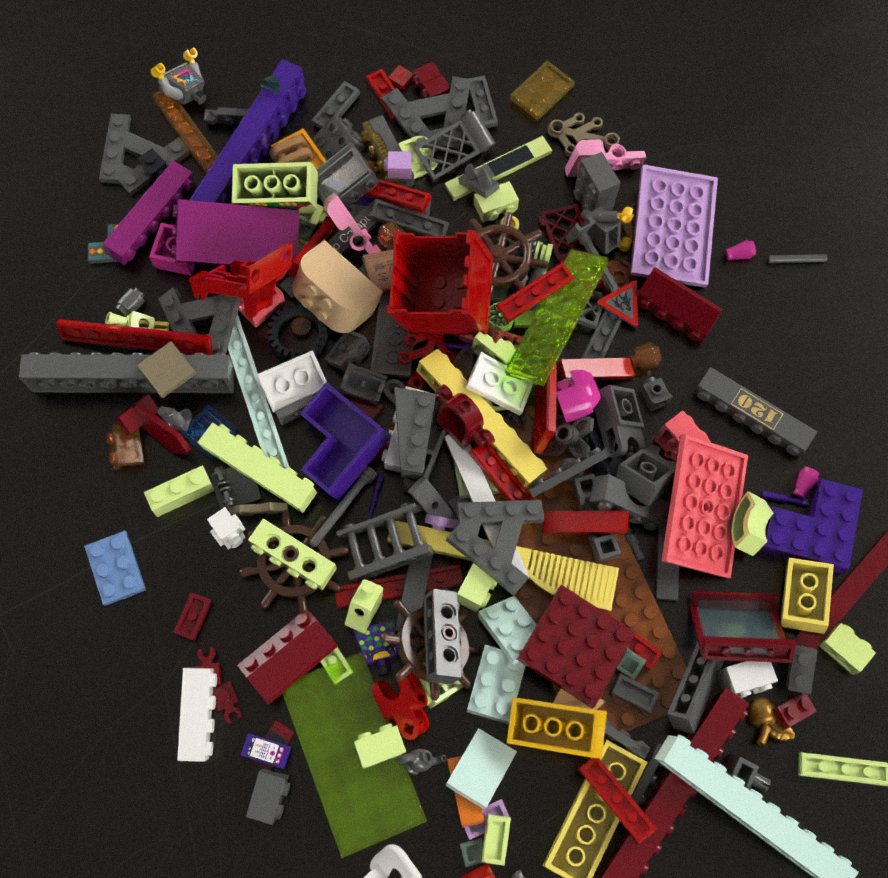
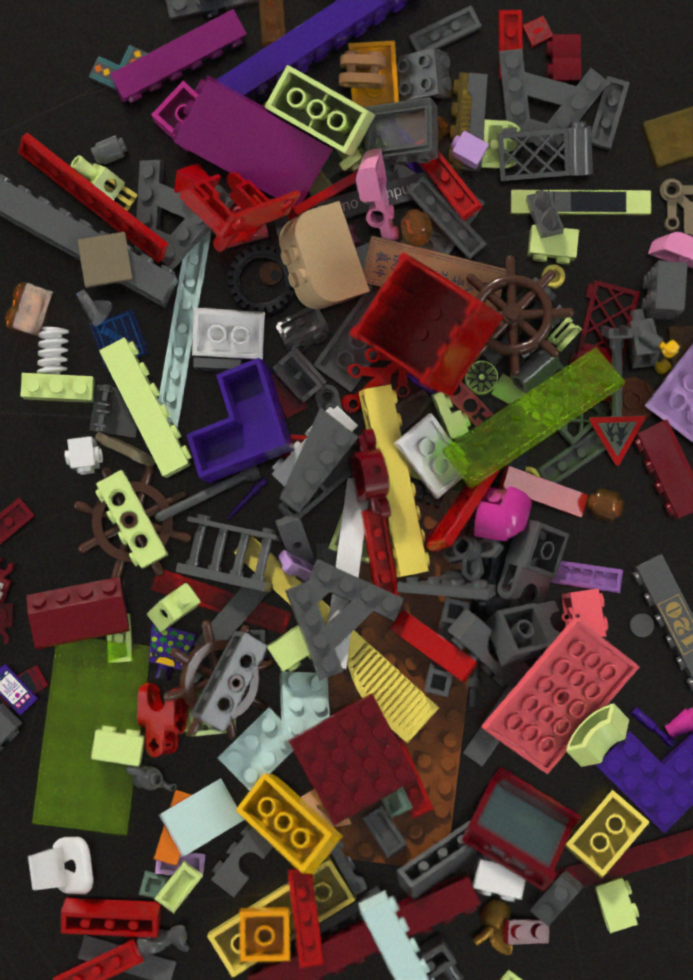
camera: 25 degrees right, 15 degrees up
dark red piece [116,394,191,454] -> none
red tile [496,262,575,323] -> none
dark grey brick [640,377,672,411] -> none
none -> white piece [37,327,69,375]
none -> dark grey arch [211,823,273,897]
none -> light orange brick [240,907,290,962]
none -> medium lavender plate [550,561,623,593]
none -> dark grey tile [629,614,654,637]

